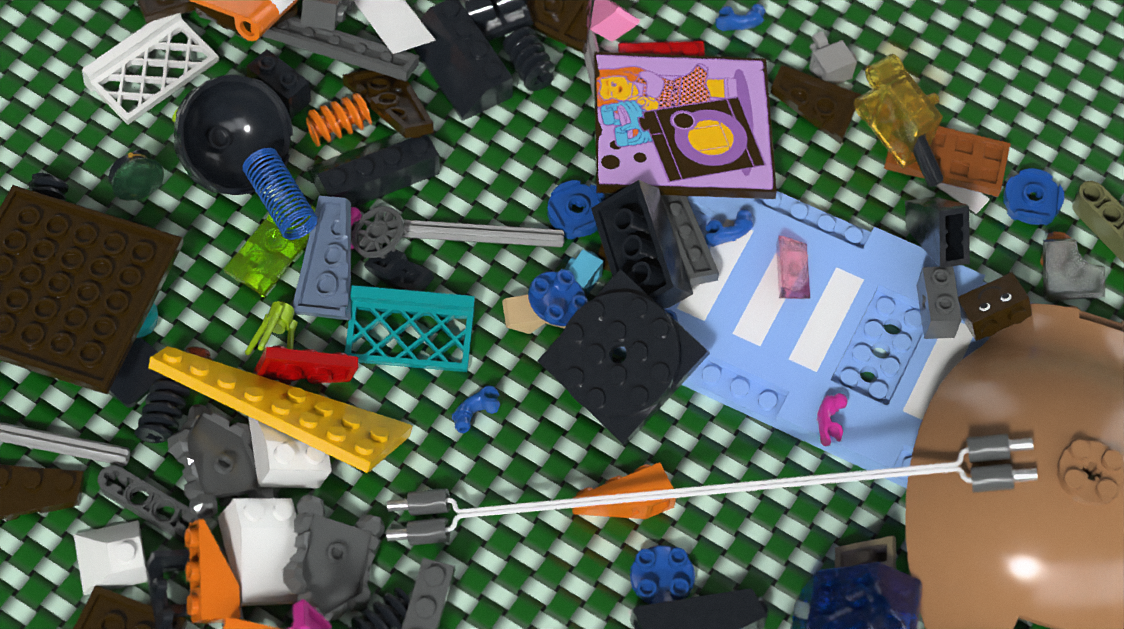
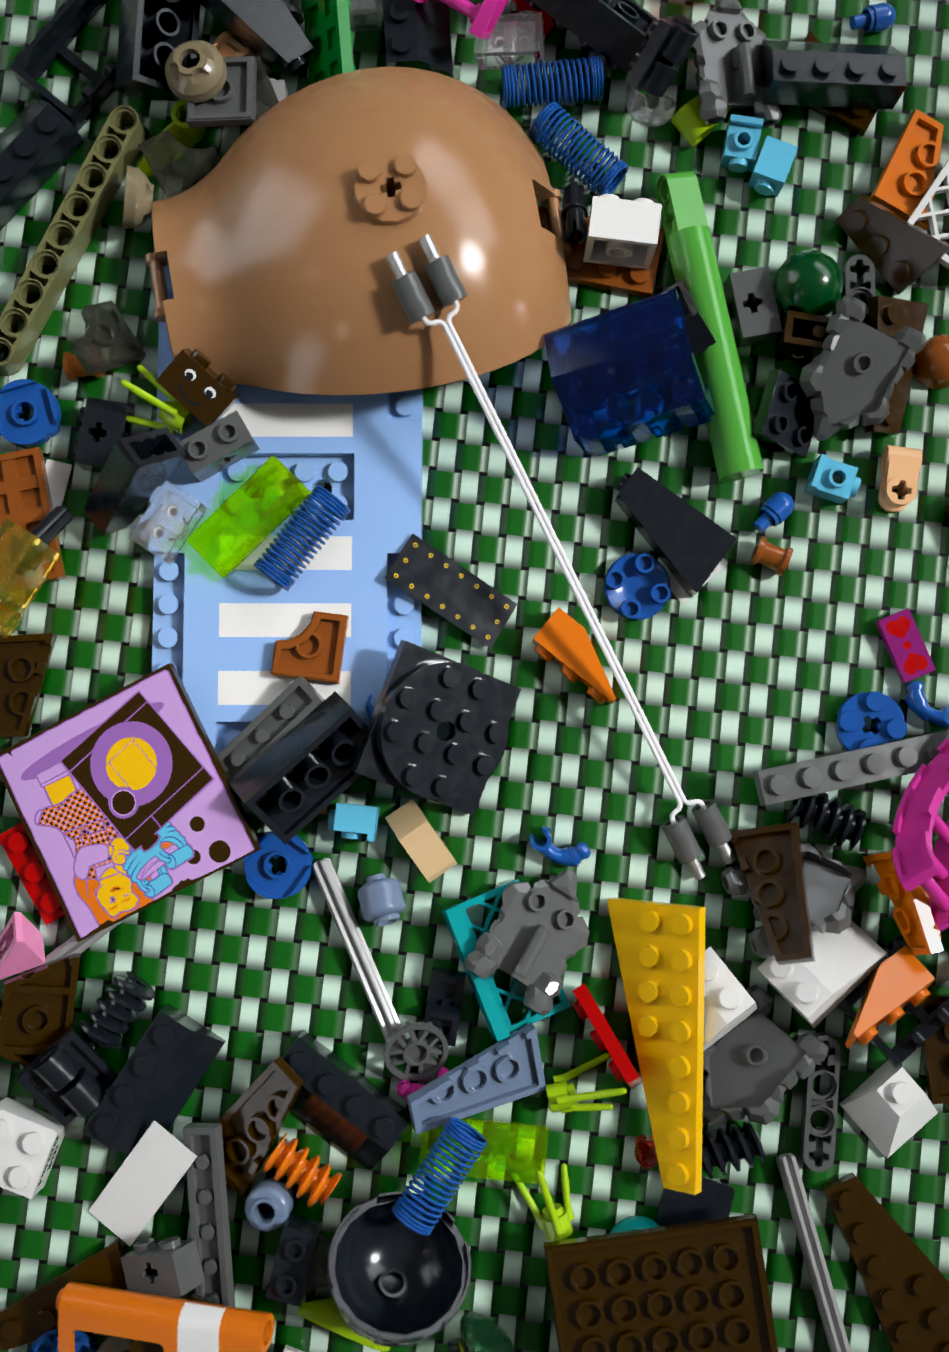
camera: 110 degrees left, 25 degrees up
blue dish [528,269,588,326] -> none
blue piece [705,209,754,247] -> none
clear pink slope [776,236,810,299] -> none
dark pink piece [817,393,848,446] -> none
dark tan slope [835,536,896,584] -> none
none -> black brick [73,397,135,473]
none -> lime plant [120,365,194,436]
none -> clear brick [128,480,207,565]
none -> clear neon green brick [186,455,312,579]
none -> sand blue head [244,1177,294,1232]
none -> blue piece [254,485,350,591]
none -> dark orange tile [271,611,349,684]
none -> sand blue head [357,873,406,927]
none -> black sticker [385,534,517,649]
none -> dark grey shield [465,870,590,1016]
none -> lime plant [511,1163,575,1242]
none -> dark brown wing [730,822,815,965]

